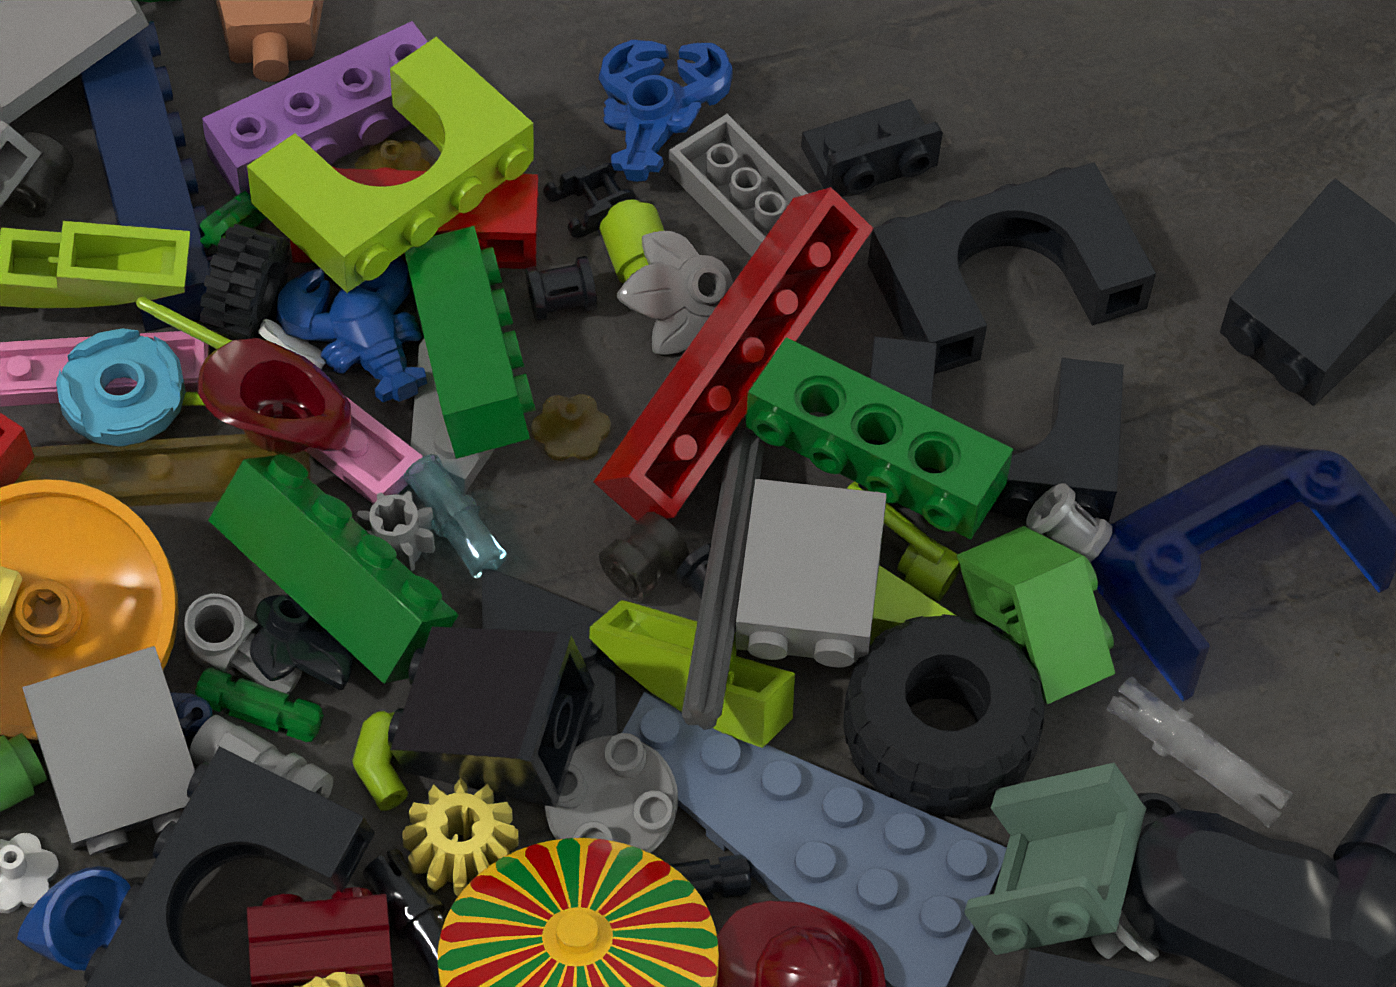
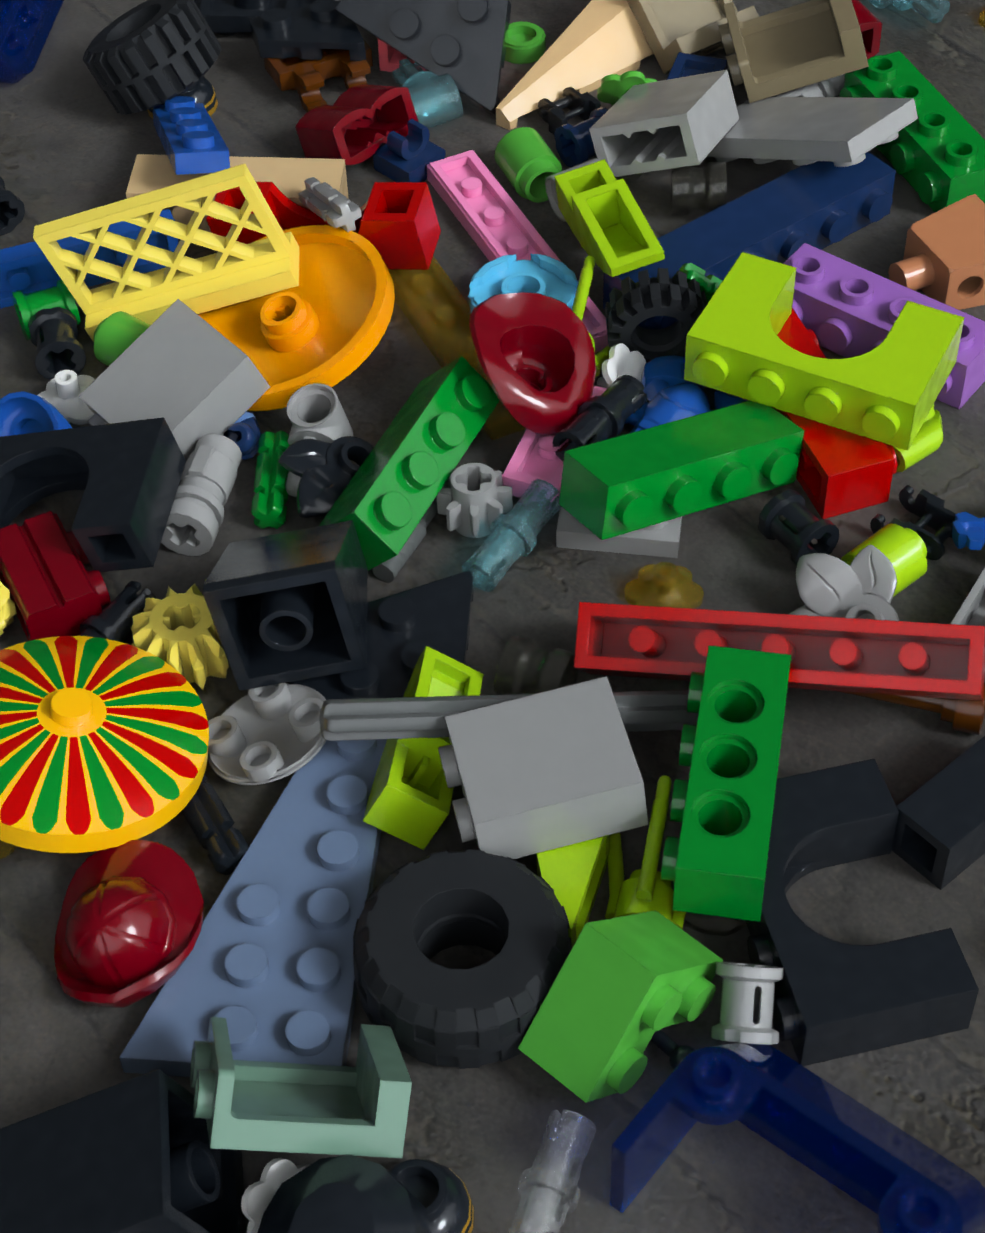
camera: 75 degrees right, 10 degrees down
none -> black pin [552,375,647,462]

